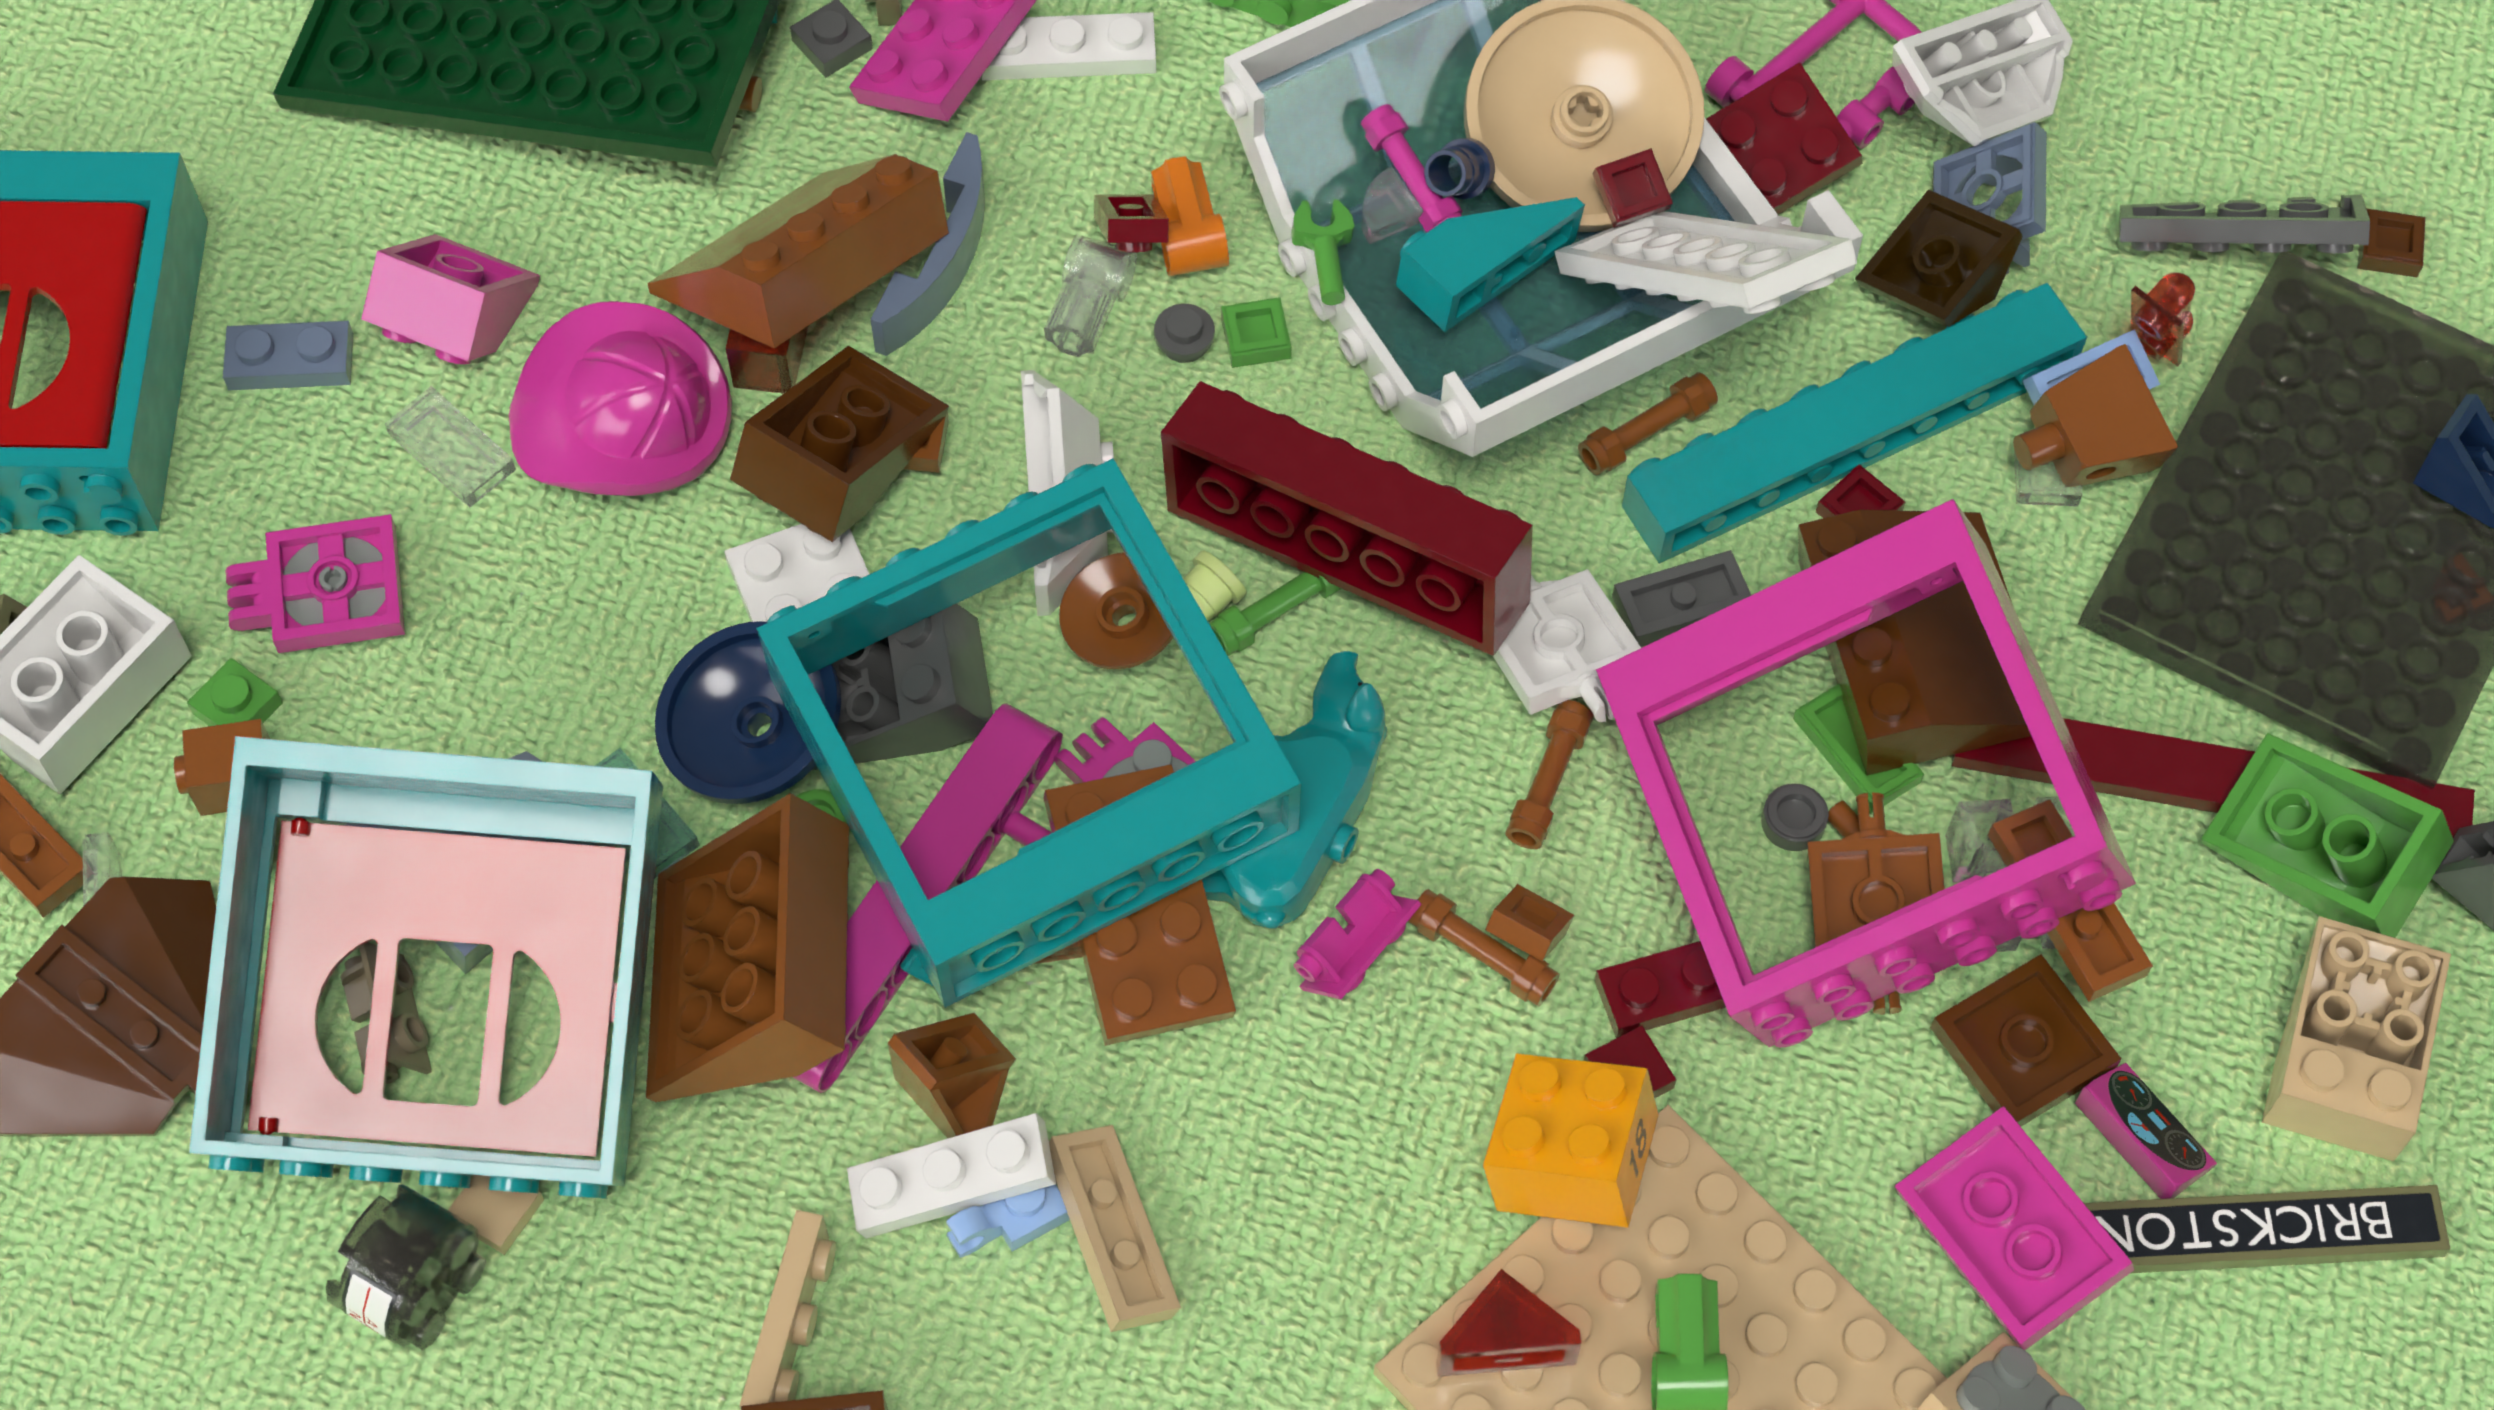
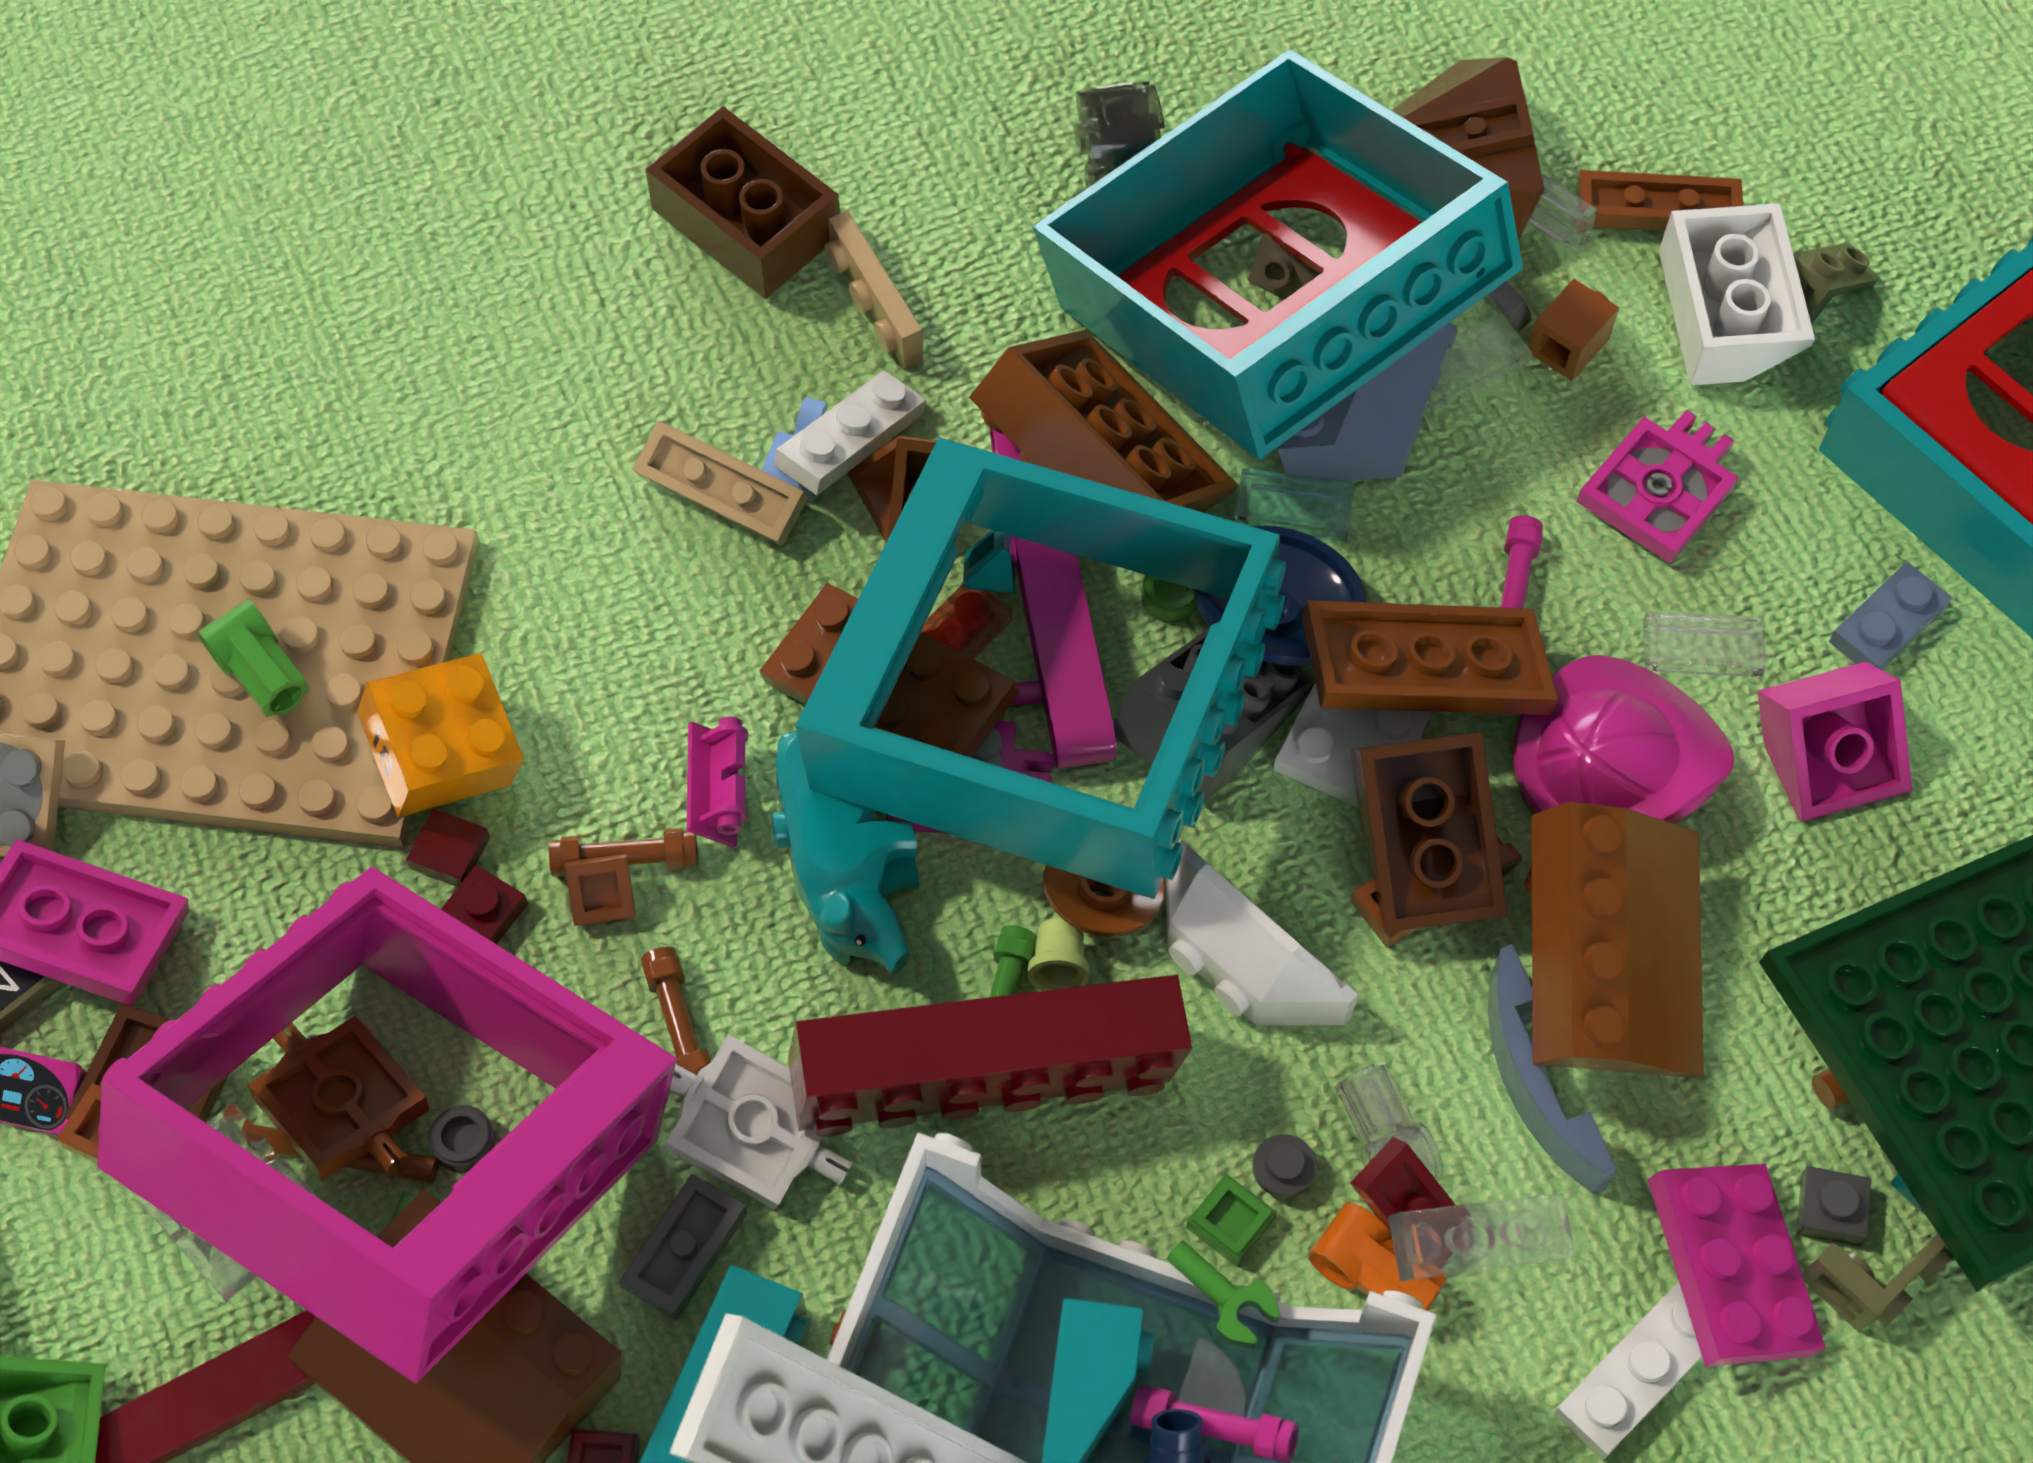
camera: 140 degrees right, 0 degrees up
bright green plate [187,658,283,726] -> none
clear red slope [1436,1269,1582,1377] -> none
none -> dark orange plate [1302,600,1558,715]
none -> clear plate [1388,1193,1576,1282]
none -> dark pink bar [1497,515,1543,609]

